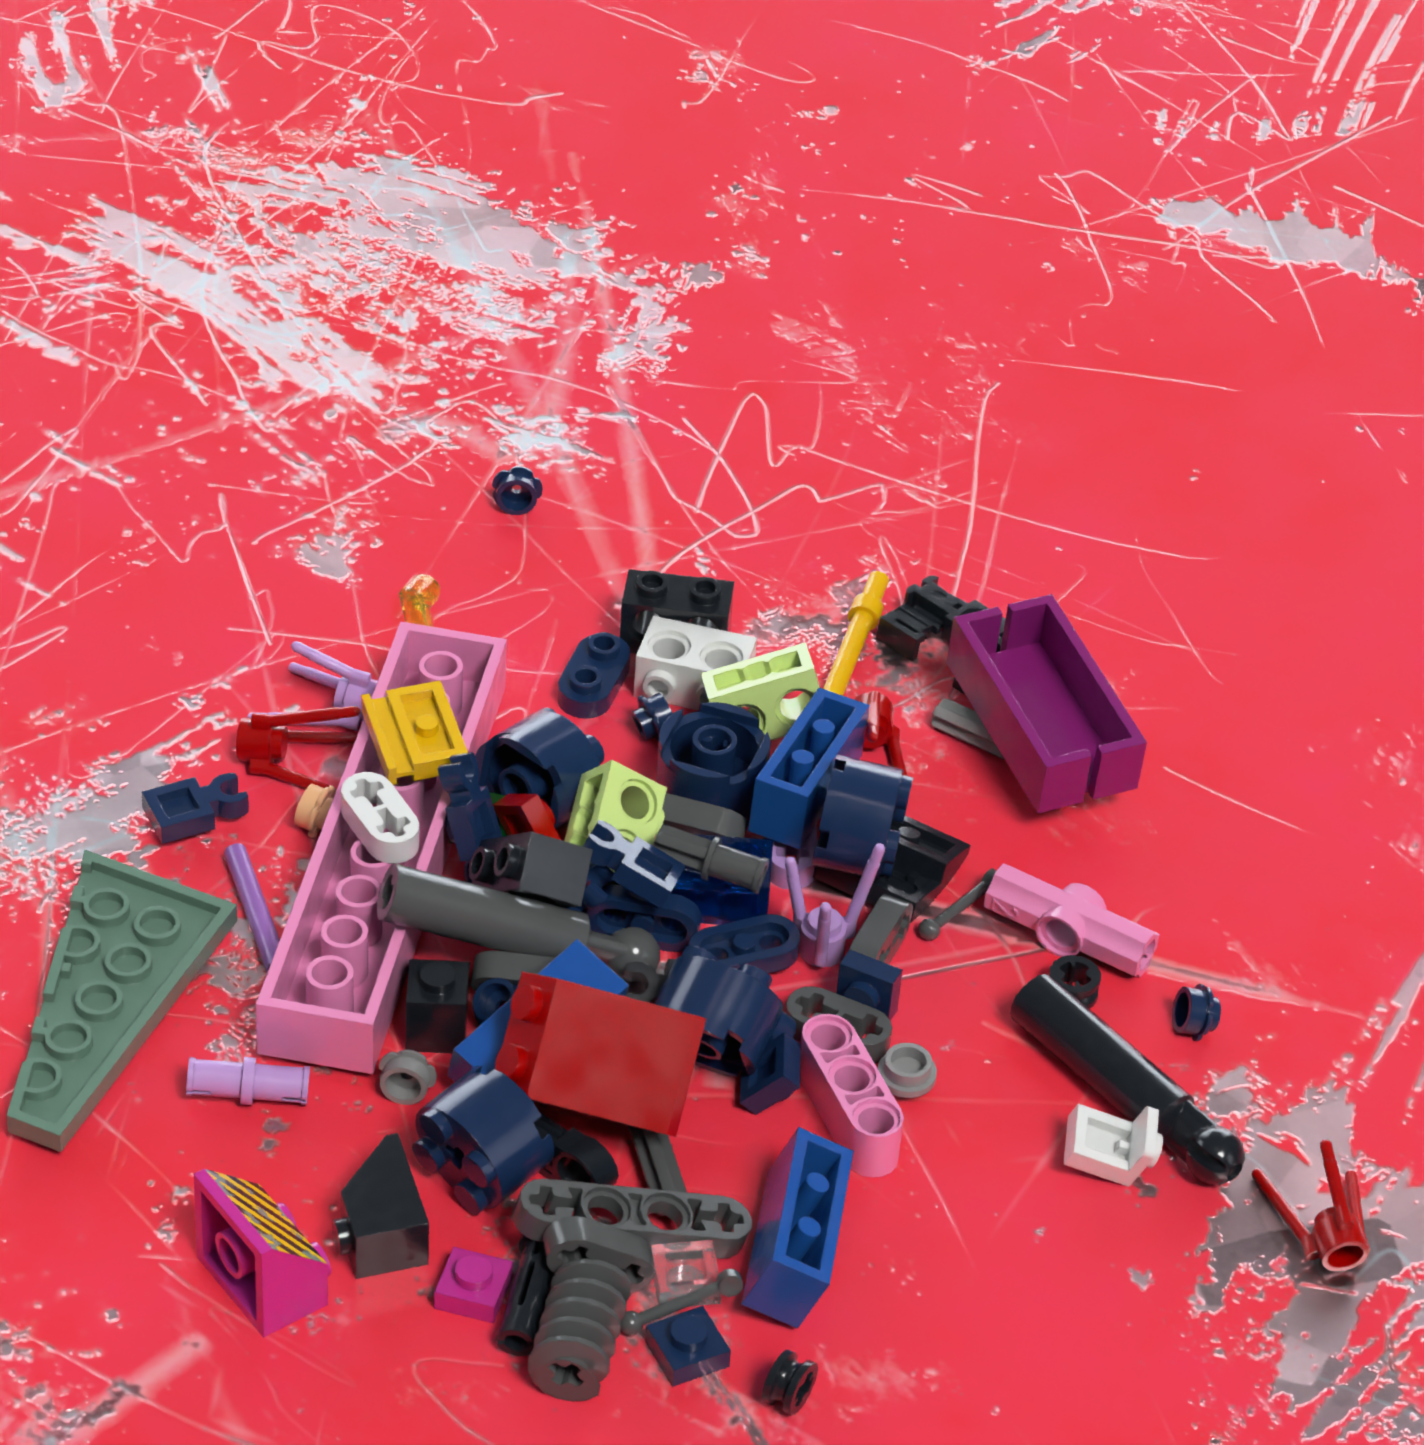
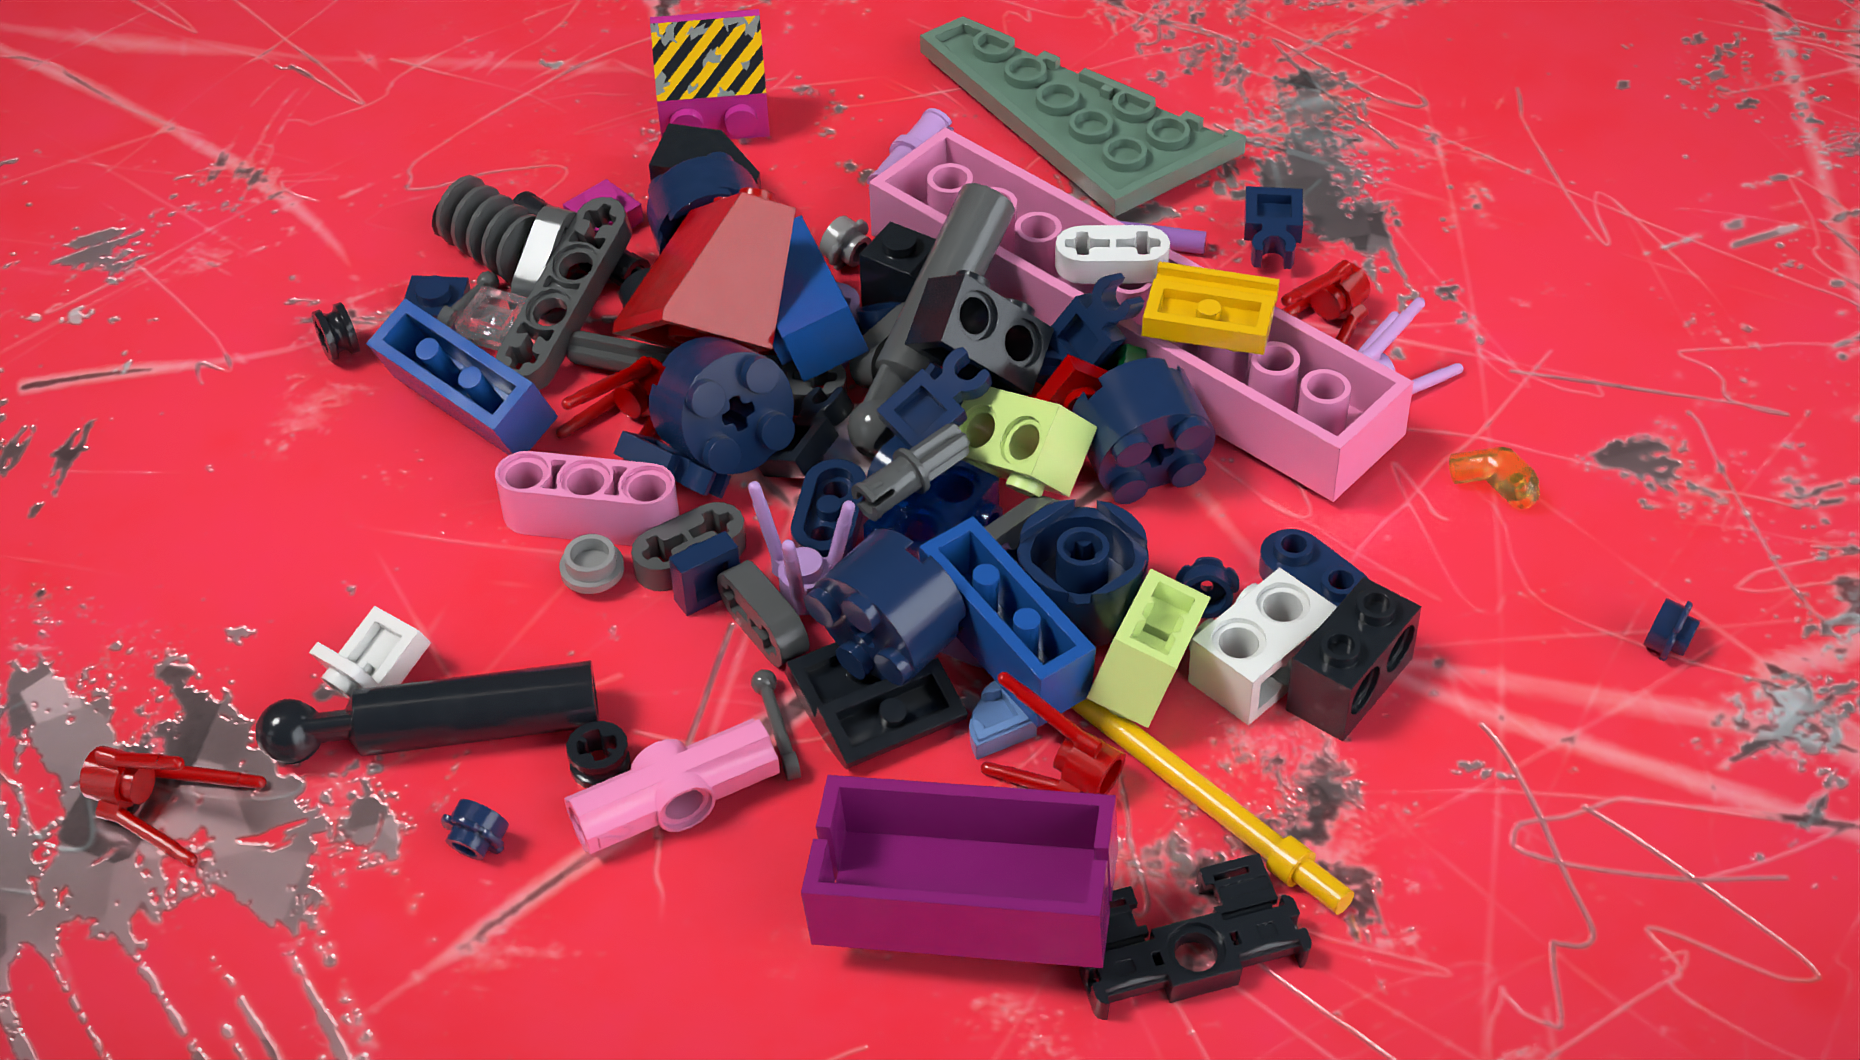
camera: 125 degrees right, 5 degrees up
none -> red plant [556,356,666,461]

